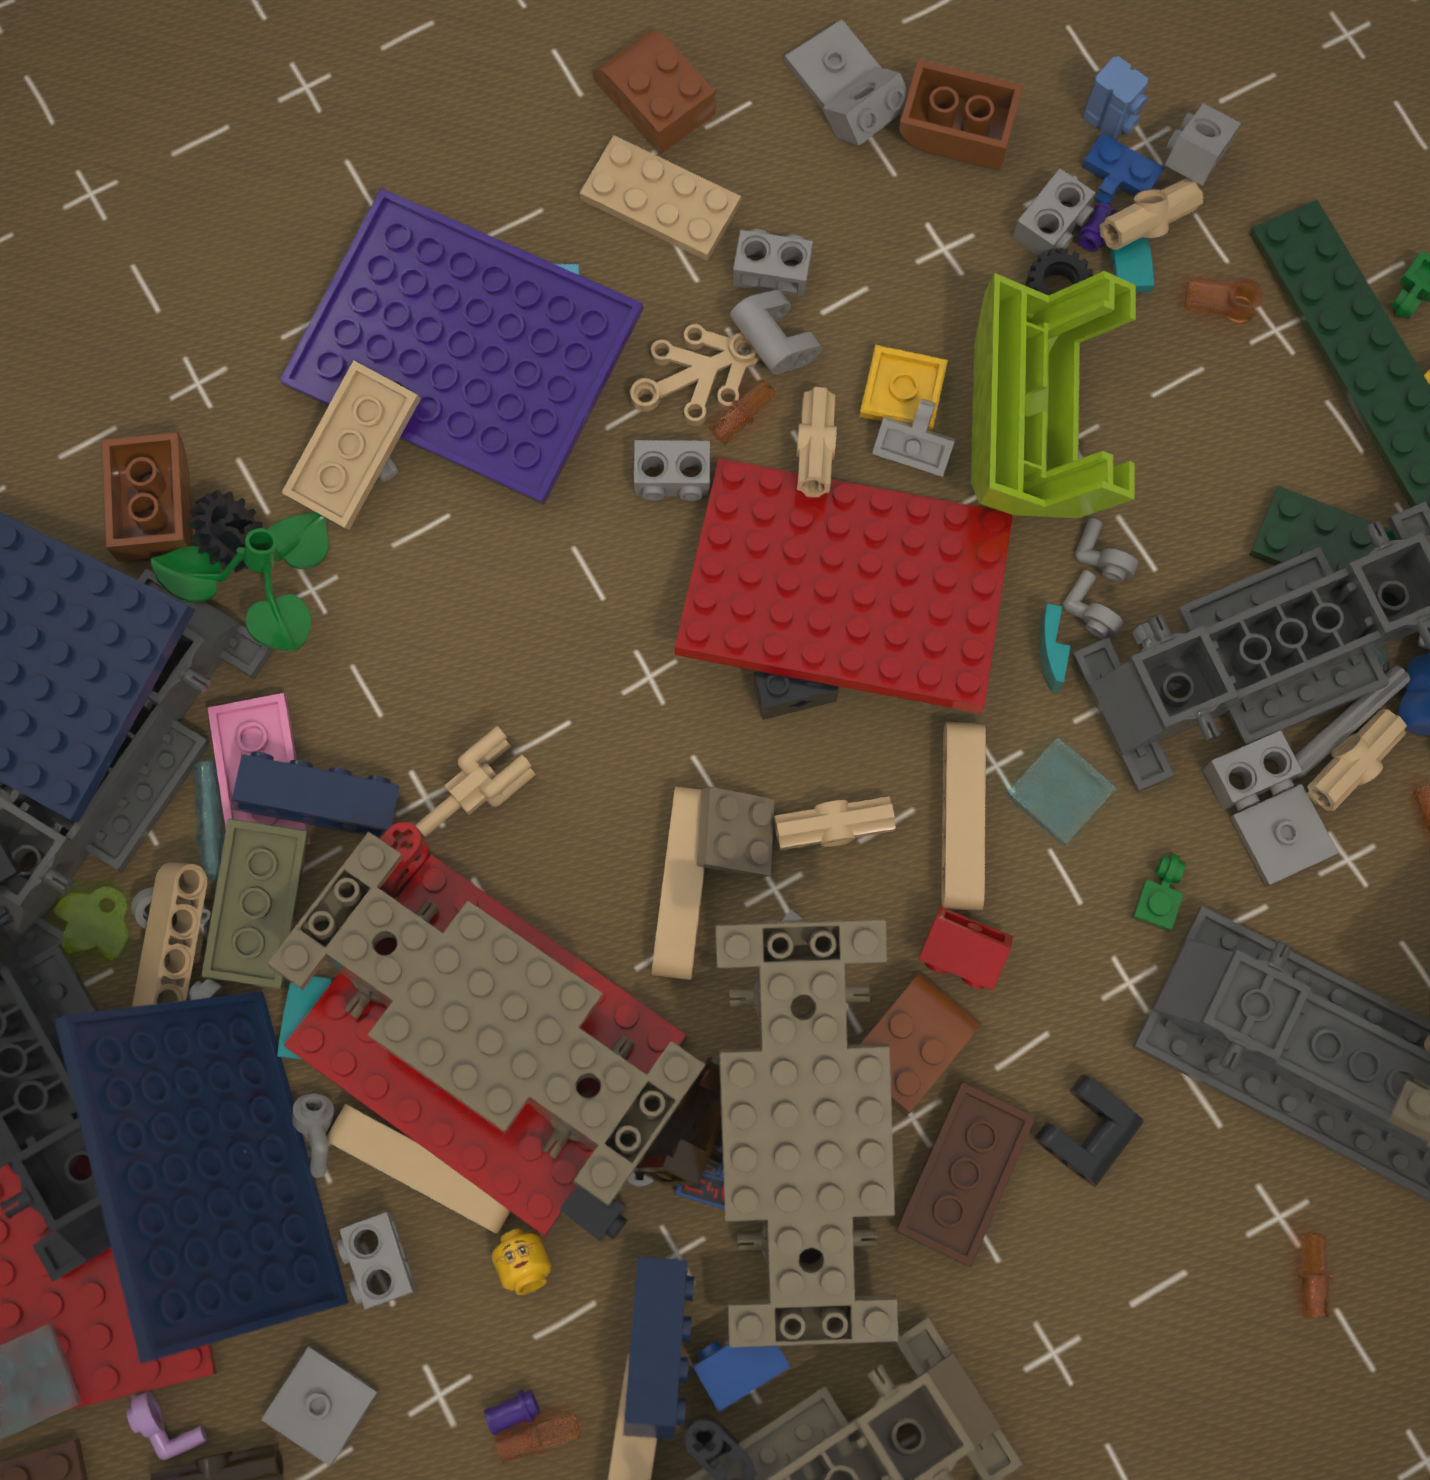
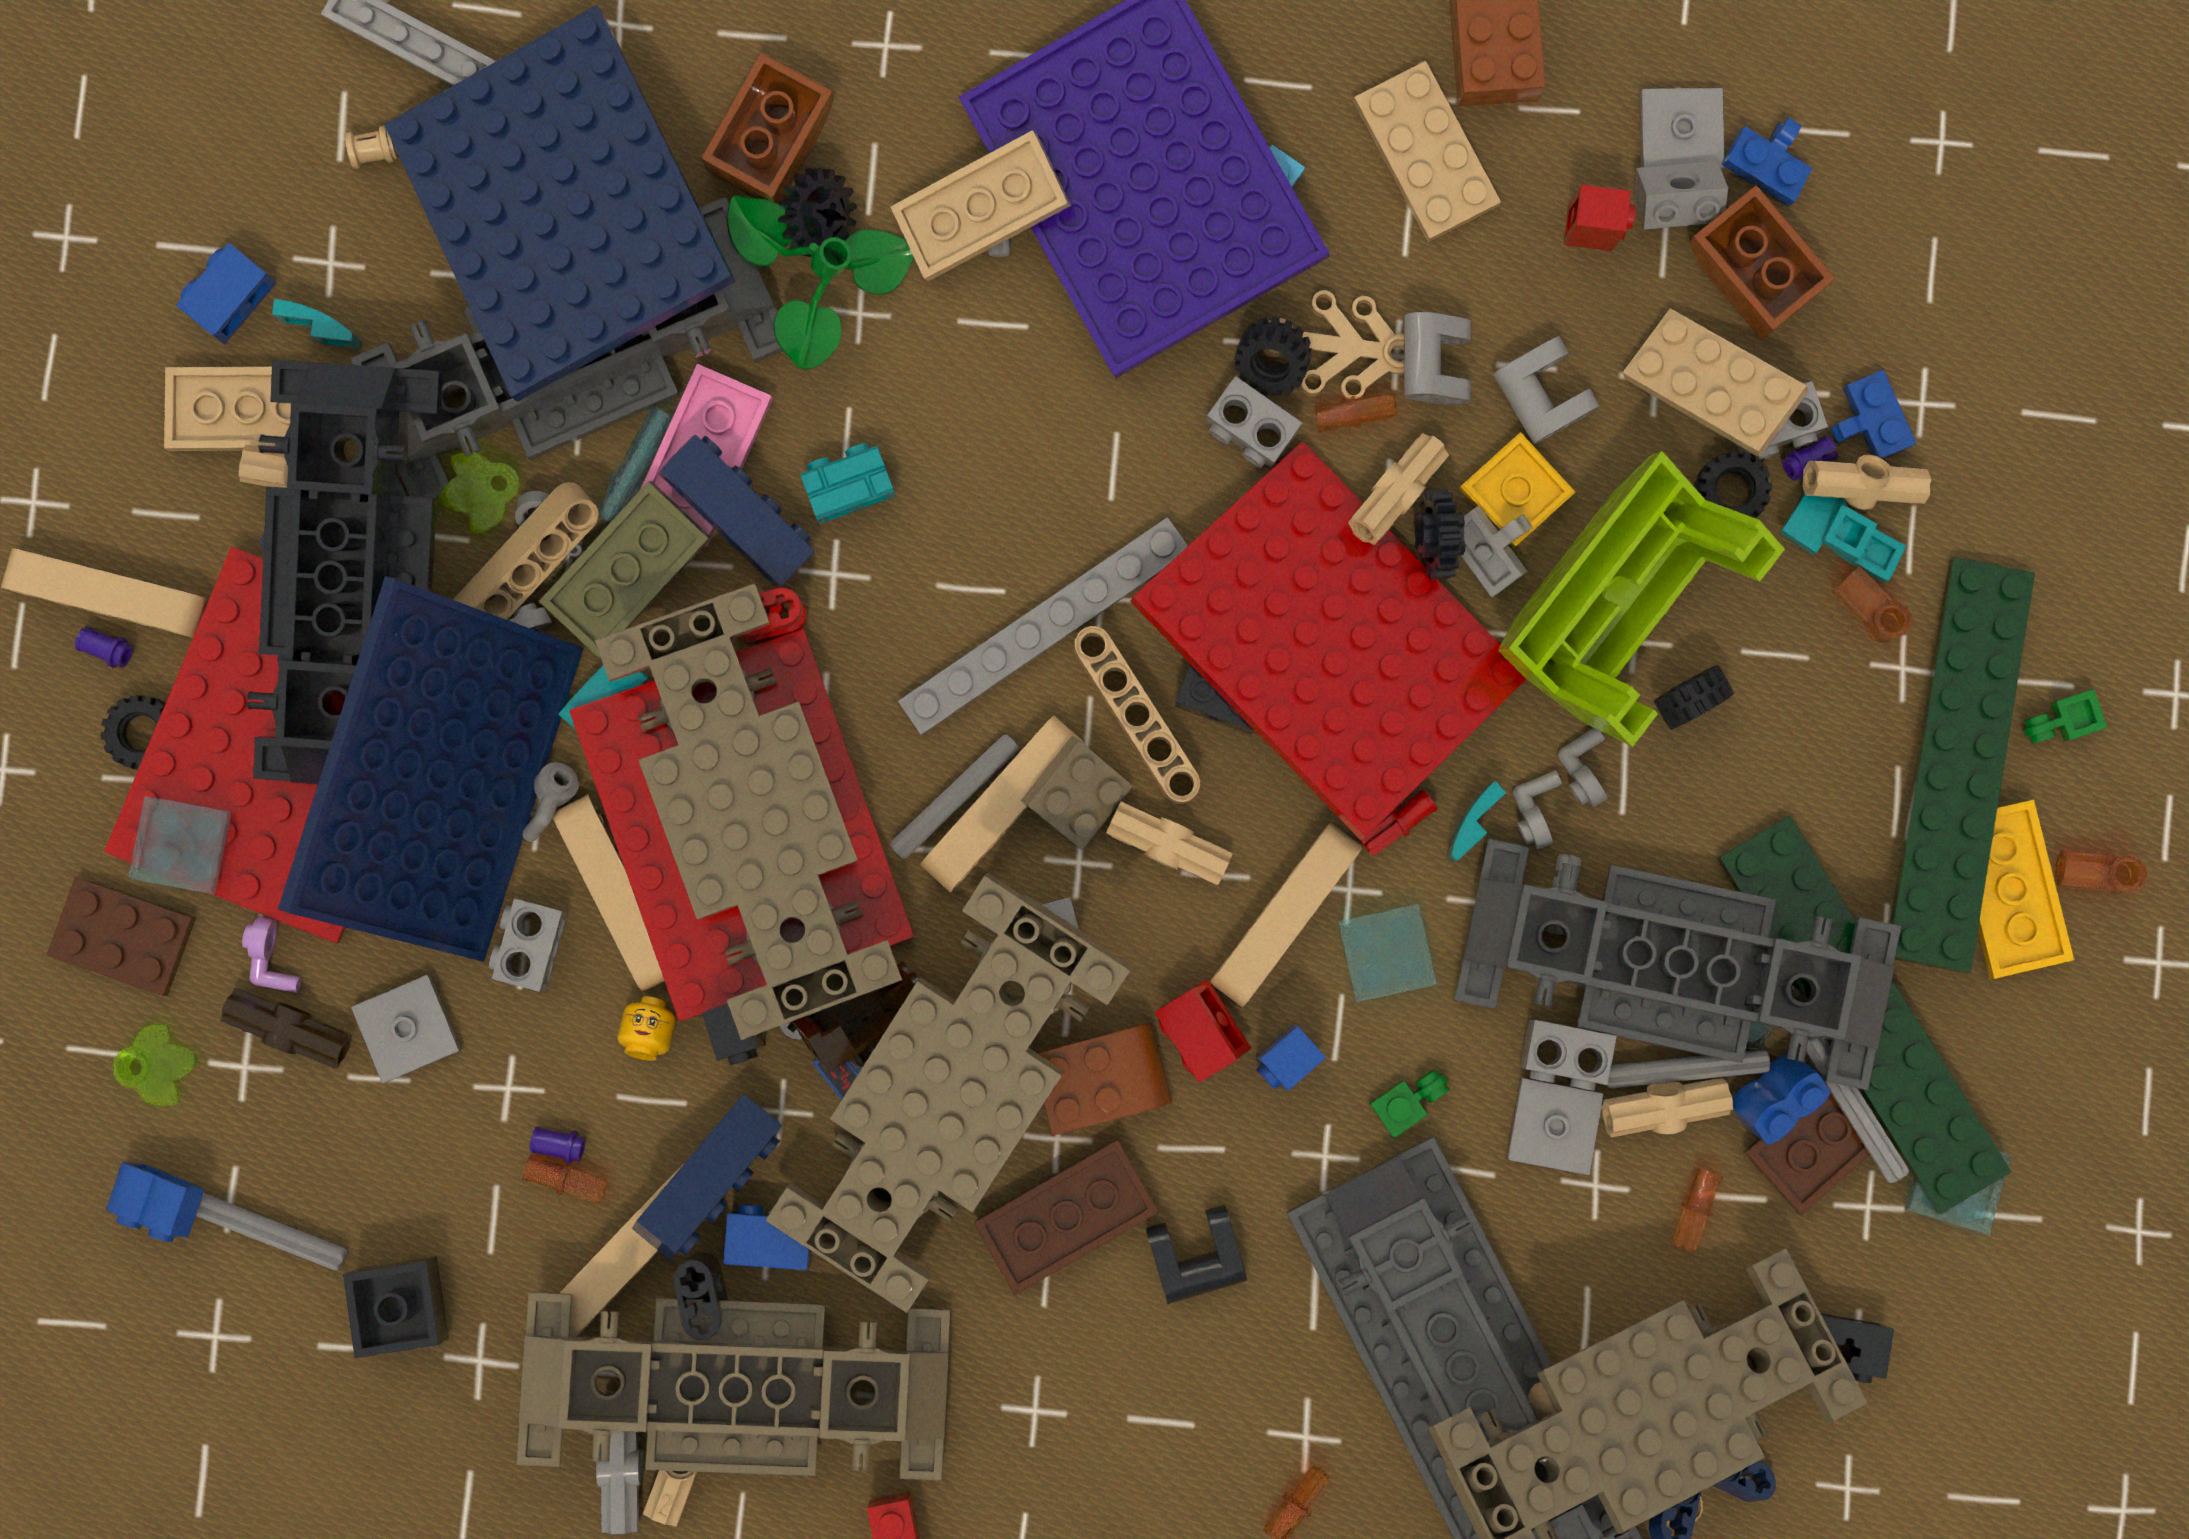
camera: 30 degrees right, 10 degrees up
tan plant [415,726,536,837] -> none
light grey brick [733,229,813,297] -> none
medium blue brick [1083,56,1149,140] -> none
light grey brick [1165,103,1241,186] -> none
none -> teal brick [800,443,896,525]
none -> light grey axle [890,734,1019,859]
none -> light grey plate [898,517,1188,736]
none -> tan beam [1075,626,1200,804]
none -> black tyre [1234,317,1312,396]
none -> blue brick [1256,1024,1326,1091]
none -> red axle [1360,789,1438,856]
none -> black gear [1413,489,1466,580]
none -> light grey connector [1493,336,1601,445]
none -> red brick [1564,185,1636,251]
none -> tan plate [1623,308,1808,457]
none -> black tyre [1654,665,1735,730]
none -> blue plate [1721,117,1812,206]
none -> teal slope [1822,504,1906,584]

